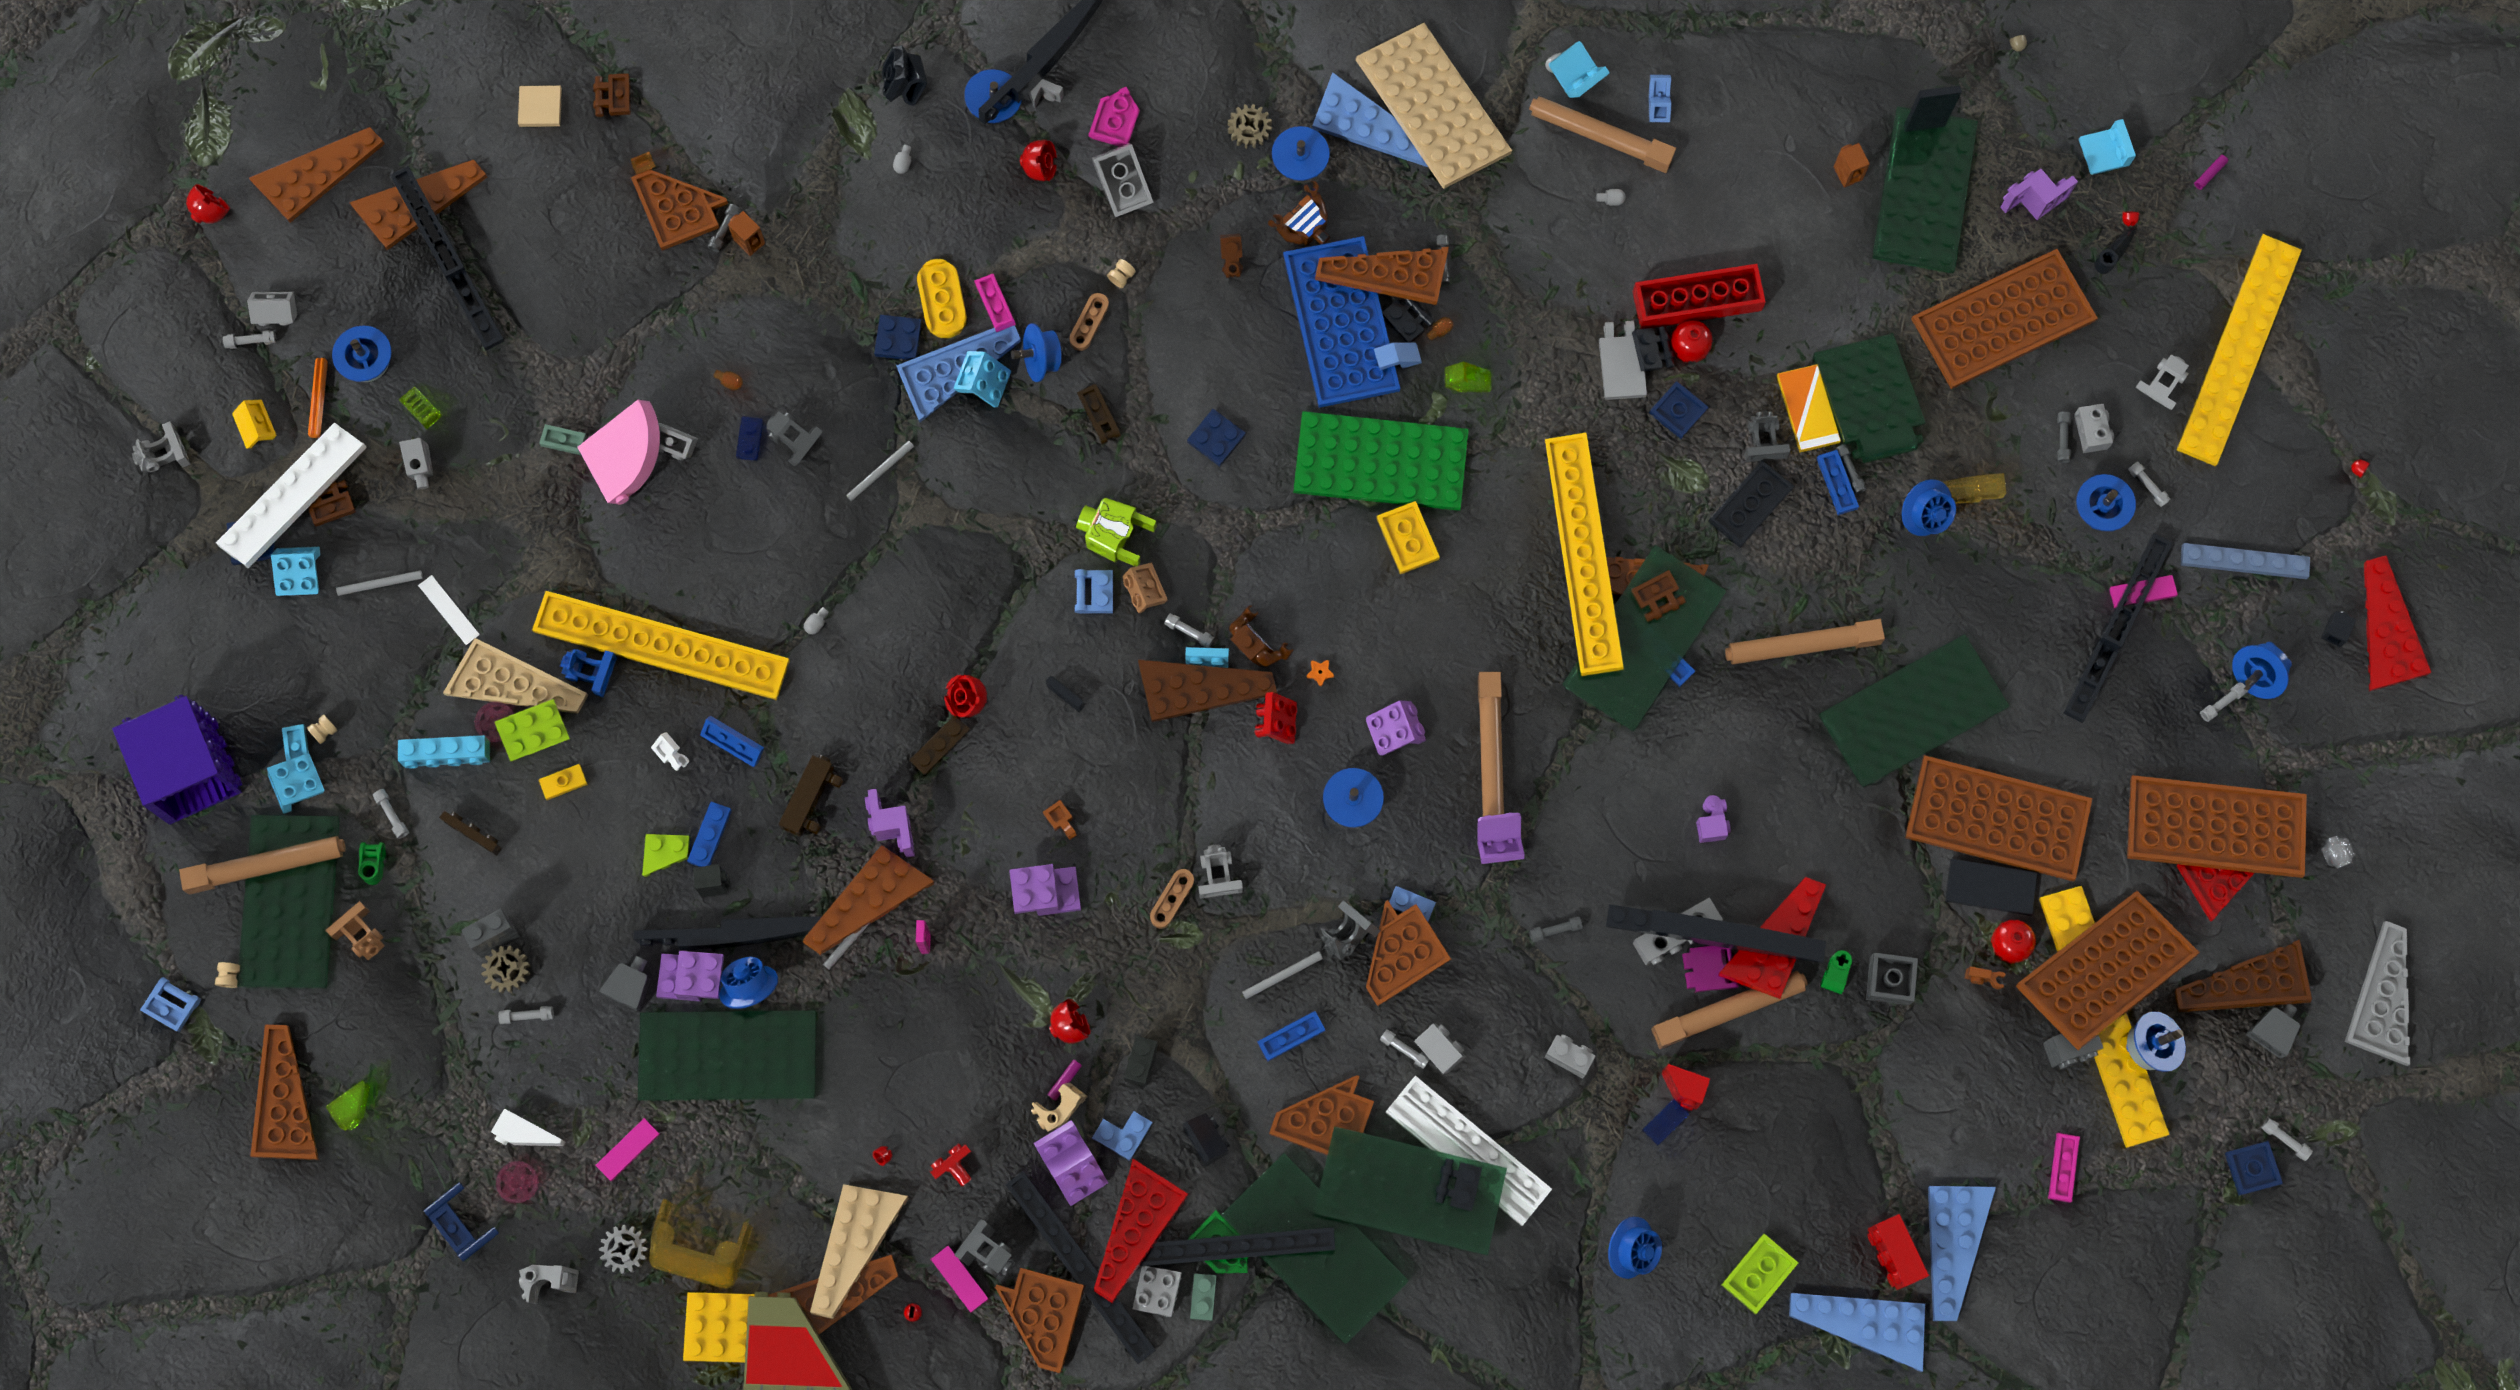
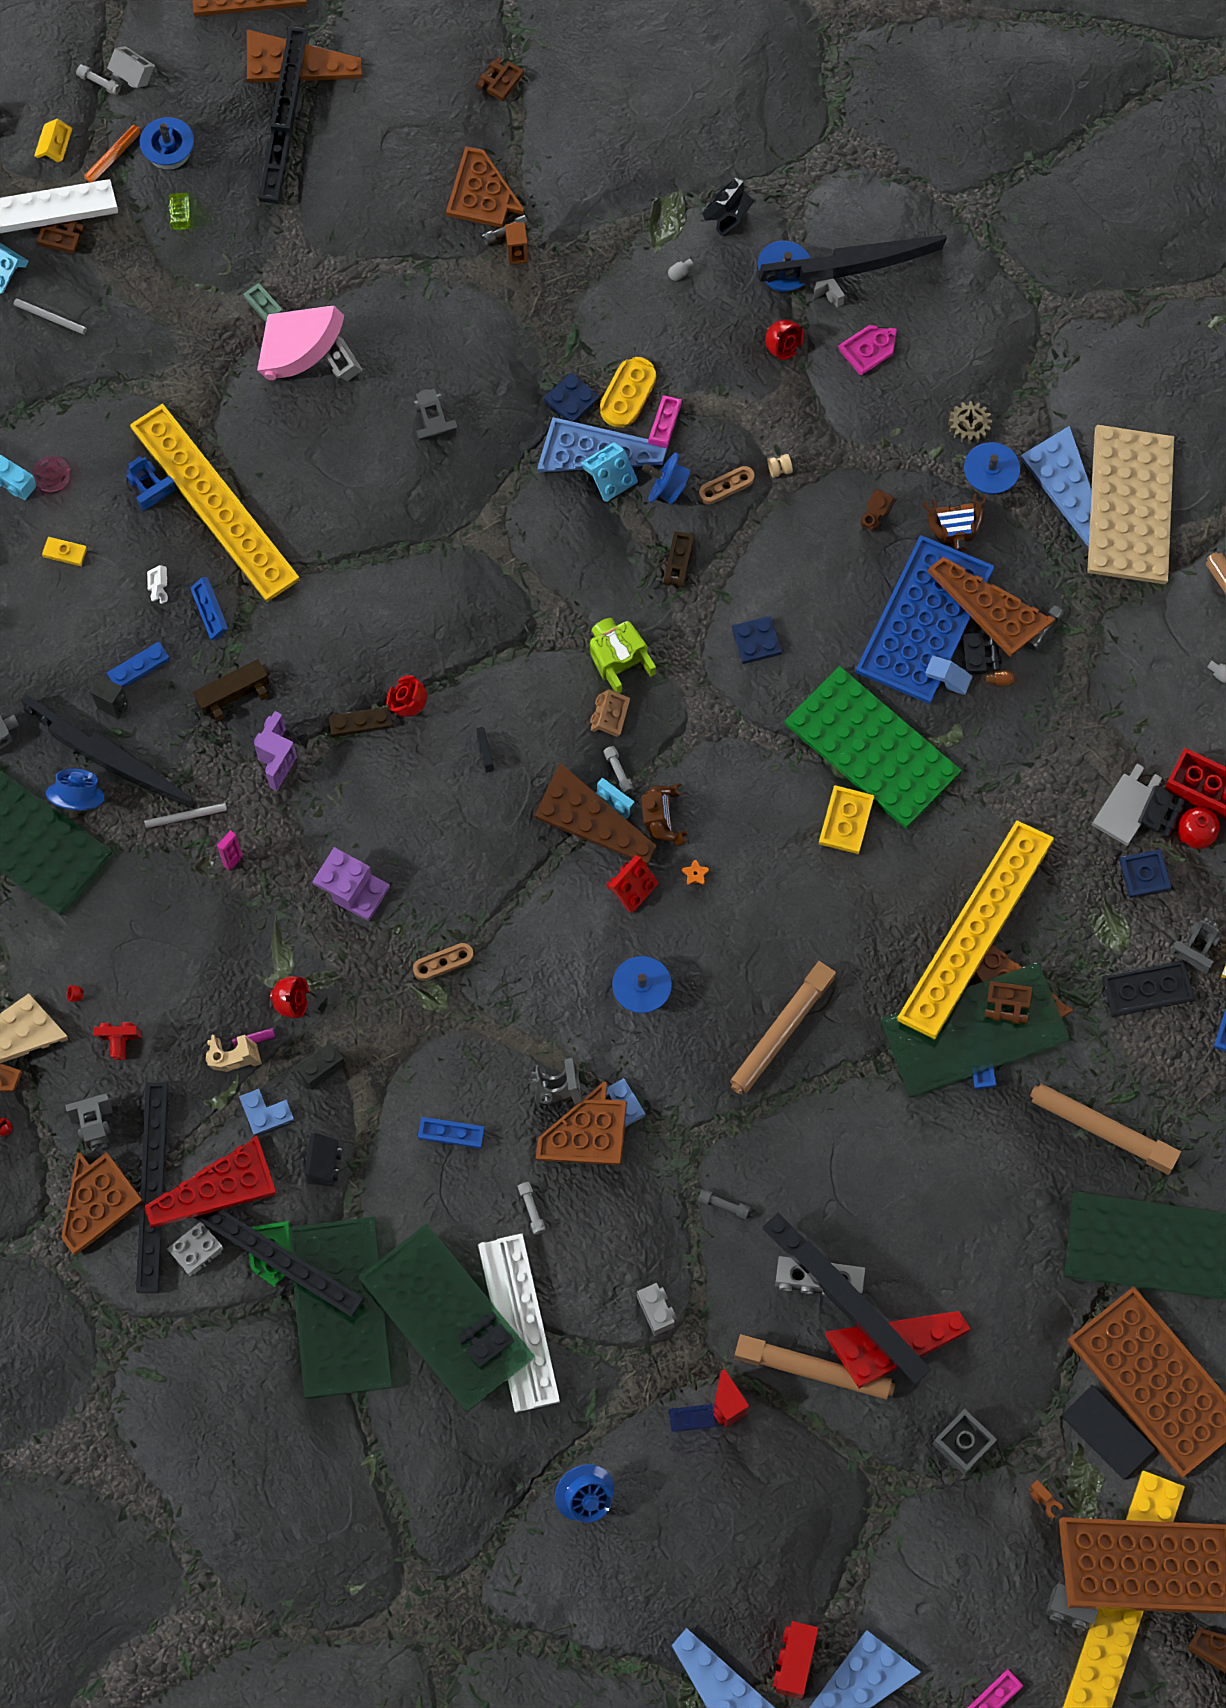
camera: 40 degrees right, 5 degrees down
light grey torso [399,438,433,490] -> none
white sticker [418,575,480,645] -> none
tan wing [443,638,588,714] -> none
lime bracket [494,699,570,762] -> none
tan tile [518,86,562,127] -> none
clear orange plate [631,151,655,175] -> none
lime wing [642,834,690,877] -> none
medium lavender bracket [656,951,724,1002] -> none
clear orange cylinder [713,370,743,390] -> none
clear blue plate [736,417,764,461] -> none
dark orange wing [803,845,934,955] -> none
light grey cylinder [804,607,829,635] -> none
light grey bar [846,440,914,502] -> none
dark pink tile [931,1246,989,1313] -> none
medium lavender bracket [1033,1120,1108,1206] -> none
dark orange plate [1043,800,1077,840] -> none
medium blue plate [1075,569,1113,614] -> none
light grey slope [1092,143,1154,217] -> none
sand green plate [1190,1274,1216,1321] -> none
light grey tile [1198,845,1243,899] -> none
light grey bar [1242,951,1323,999] -> none
dark orange wing [1269,1075,1374,1164] -> none
medium lavender bracket [1366,700,1426,756] -> none
light grey brick [1414,1023,1466,1074] -> none
clear neon green slope [1444,361,1491,392] -> none
medium lavender bracket [1477,813,1524,864] -> none
magenta plate [1682,946,1739,993] -> none
medium lavender brick [1696,795,1731,843] -> none
lime plate [1721,1234,1798,1314] -> none
green piece [1820,950,1852,994] -> none
red cylinder [1991,920,2036,964] -> none
piece [2126,1011,2186,1072] -> none

